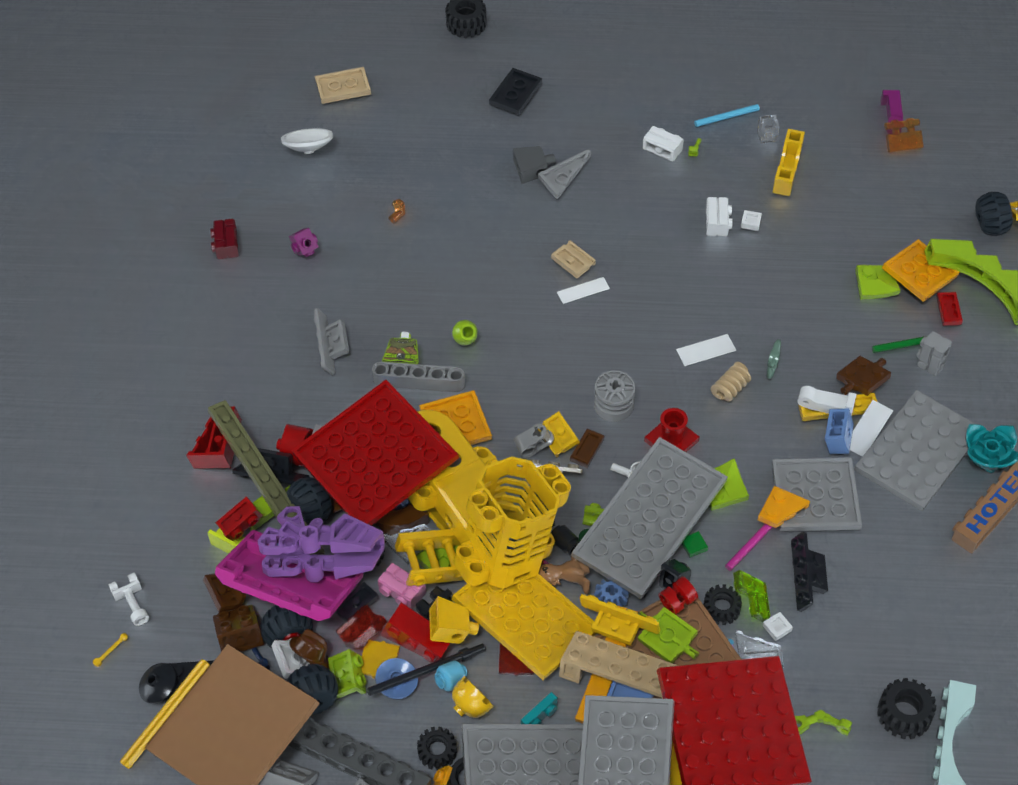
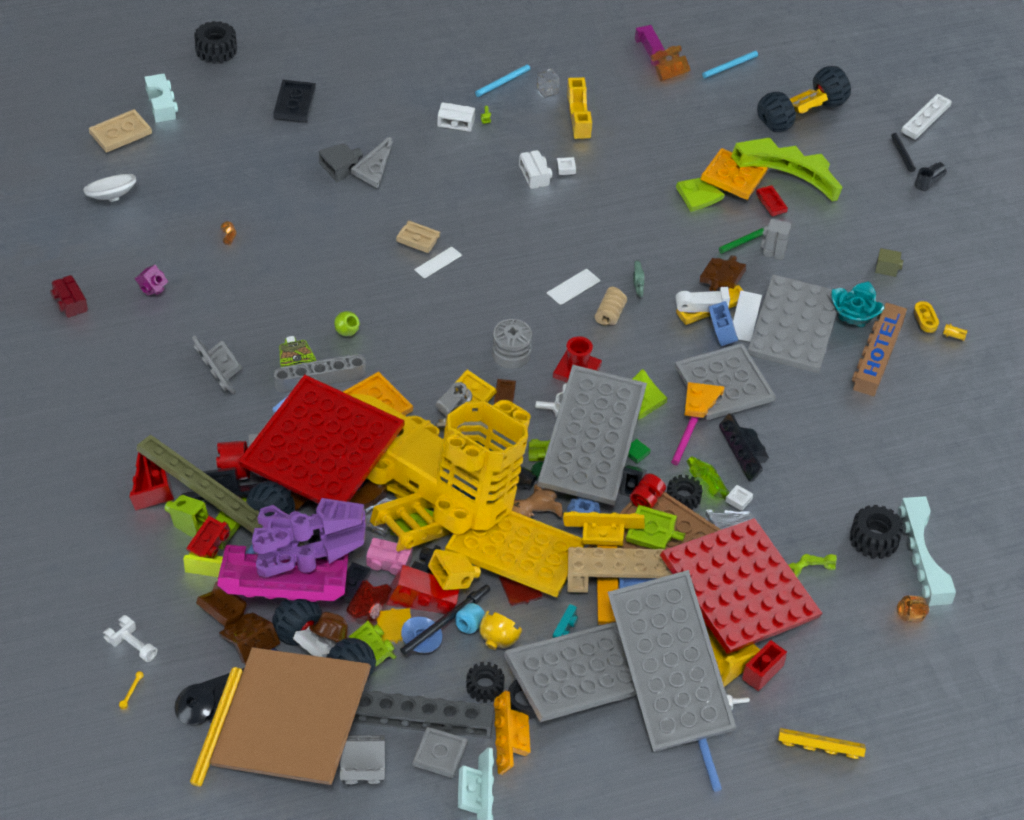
camera: 25 degrees left, 5 degrees down
none -> light aqua arch [144,74,178,123]
none -> lime torso [165,495,208,538]
none -> medium azure bar [702,51,758,79]

